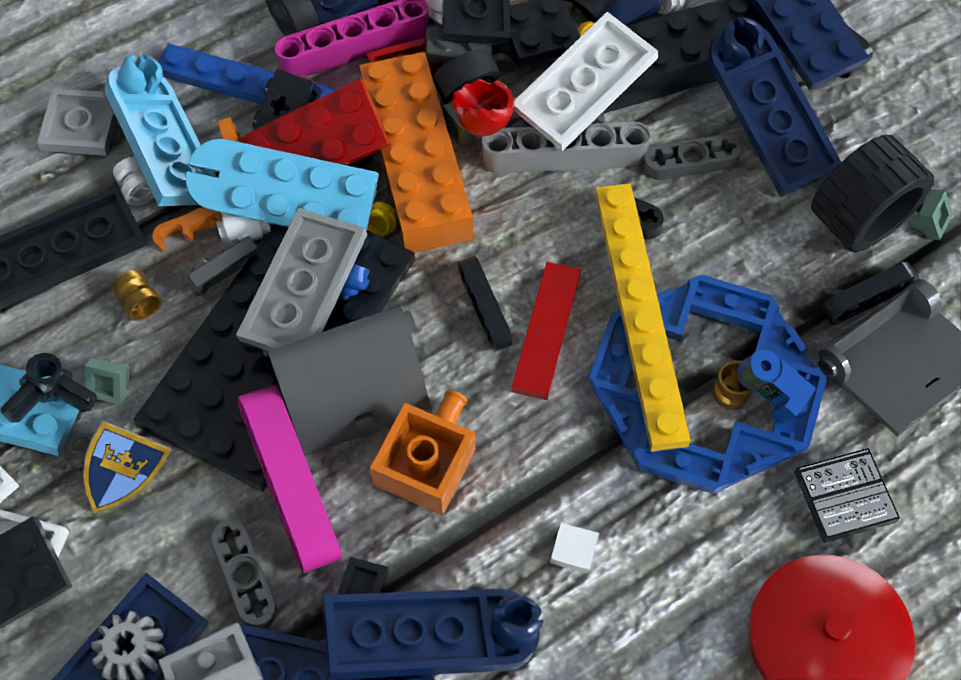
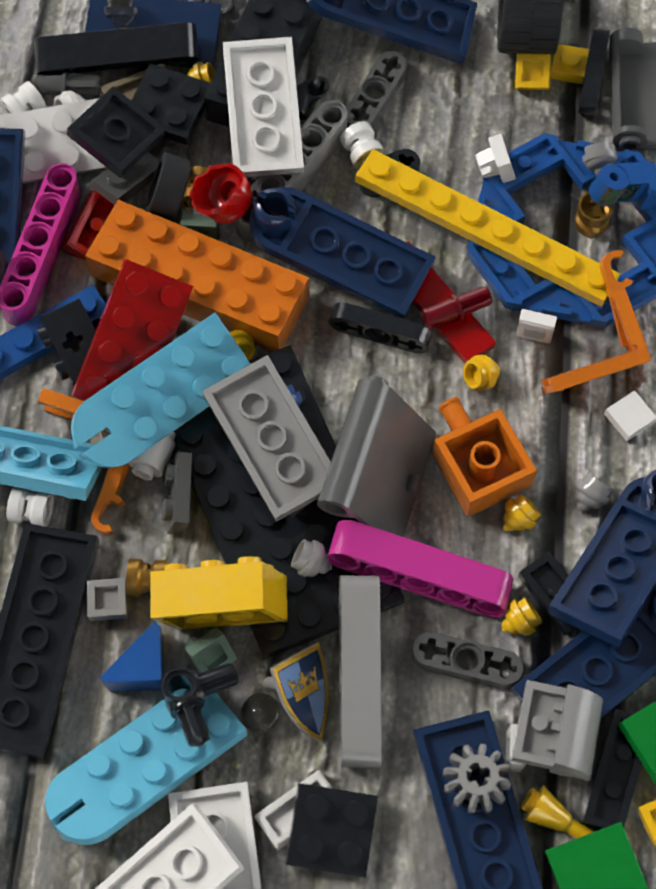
camera: 50 degrees left, 5 degrees up
none -> light grey plate [87,578,128,621]
none -> blue slope [100,622,165,692]
none -> yellow brick [150,556,288,630]
none -> dark blue plate [250,187,436,319]
none -> light grey plate [291,539,332,577]
none -> black arm [296,76,329,120]
none -> light grey beam [339,575,382,768]
none -> white wheel [340,121,385,170]
none -> dark red axle [421,287,493,330]
none -> yellow plate [463,355,501,391]
none -> white tile [475,134,516,183]
none -> yellow plate [502,597,543,636]
none -> yellow plate [503,494,541,532]
none -> yellow plate [515,54,552,90]
none -> white tile [516,309,557,344]
none -> orange hinge [541,250,651,394]
none -> yellow plate [550,44,589,84]
none -> light grey plate [575,472,613,512]
none -> light grey plate [582,142,618,176]

